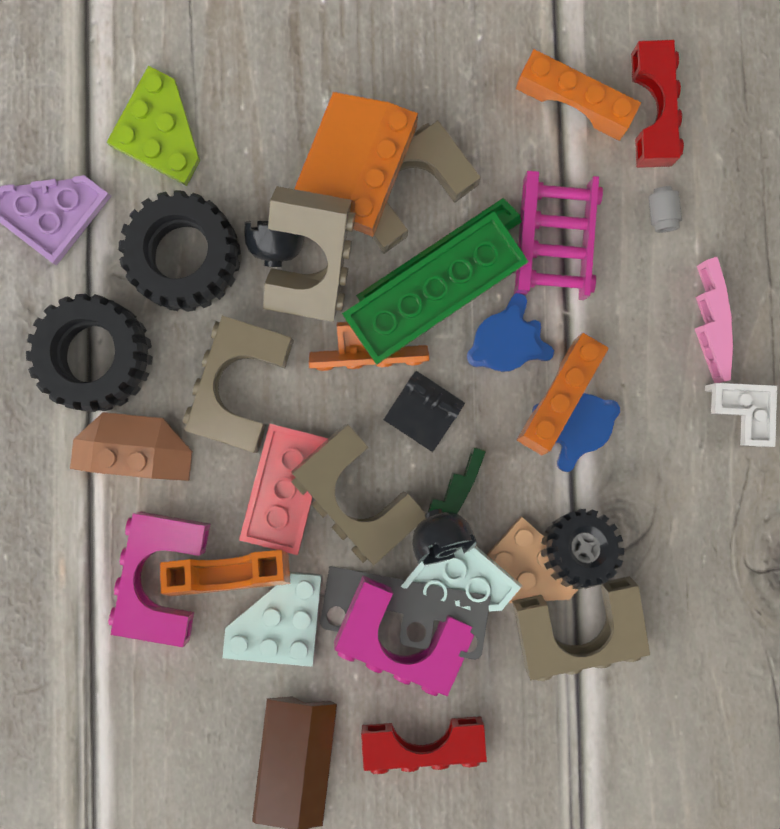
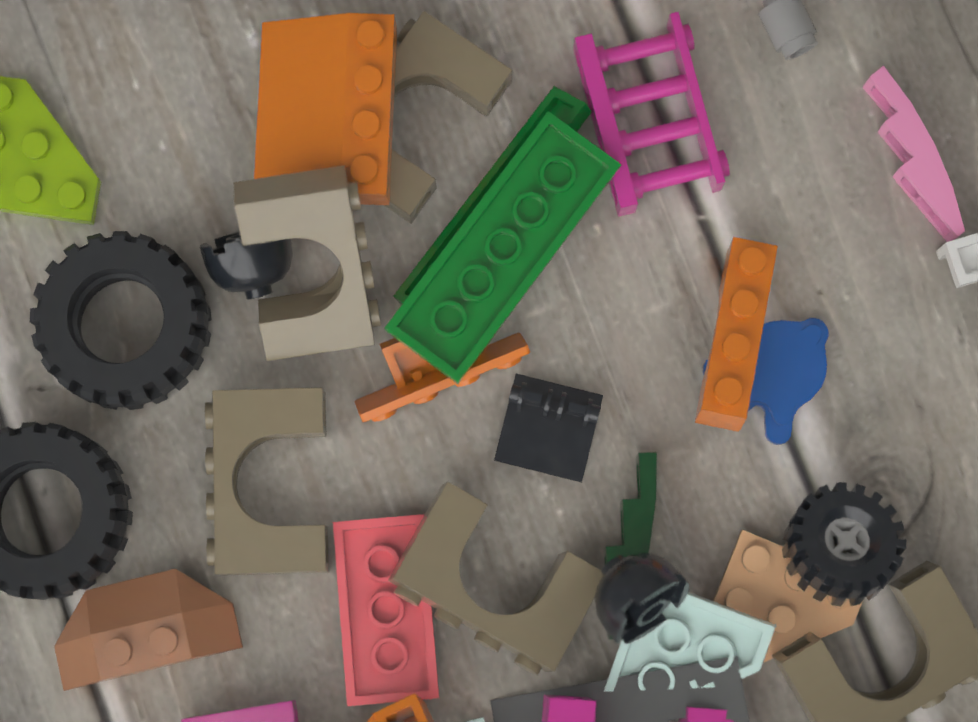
camera: 15 degrees left, 5 degrees down
blue tile [467,293,554,372] -> none

